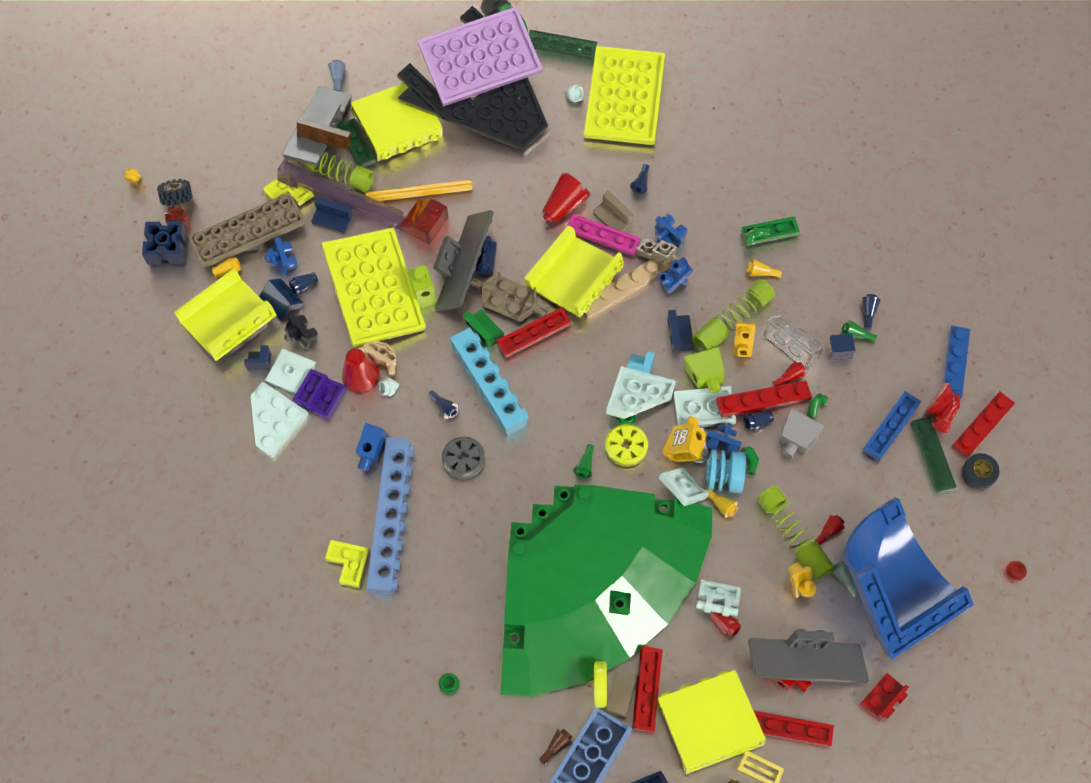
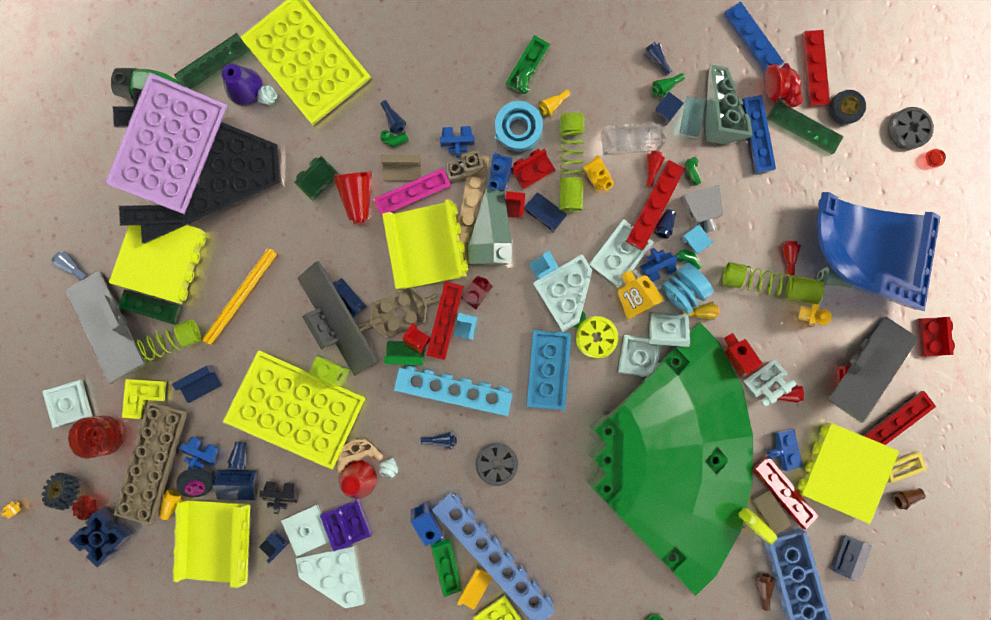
camera: 50 degrees left, 20 degrees up
brick [277,158,405,229] -> none
reddish brown plate [297,118,351,150] -> none
clear red slope [398,198,449,245] -> none
green cone [573,444,594,479] -> none
lime torso [684,347,724,393] -> none
none -> light aqua plate [42,380,92,428]
none -> clear red wheel [68,415,124,459]
none -> black wheel [176,468,213,498]
none -> dark purple cone [222,64,263,106]
none -> clear green brick [294,156,339,201]
none -> green arm [380,130,409,147]
none -> red panel [402,323,430,355]
none -> green plate [430,538,462,597]
none -> medium azure panel [454,313,478,340]
none -> yellow panel [457,565,492,610]
none -> dark red bracket [461,276,493,309]
none -> sand green wedge [467,188,512,265]
none -> medium azure piece [495,101,543,152]
none -> red panel [505,191,526,219]
none -> red bracket [512,149,556,190]
none -> dark azure plate [527,330,571,410]
none -> light aqua plate [618,335,662,378]
none -> clear light blue slope [680,96,707,137]
none -> medium azure panel [680,225,713,254]
none -> sand green wedge [705,64,753,144]
none -> red torso [723,333,764,379]
none -> blue plate [767,429,803,471]
none -> dark grey wheel [889,107,934,150]

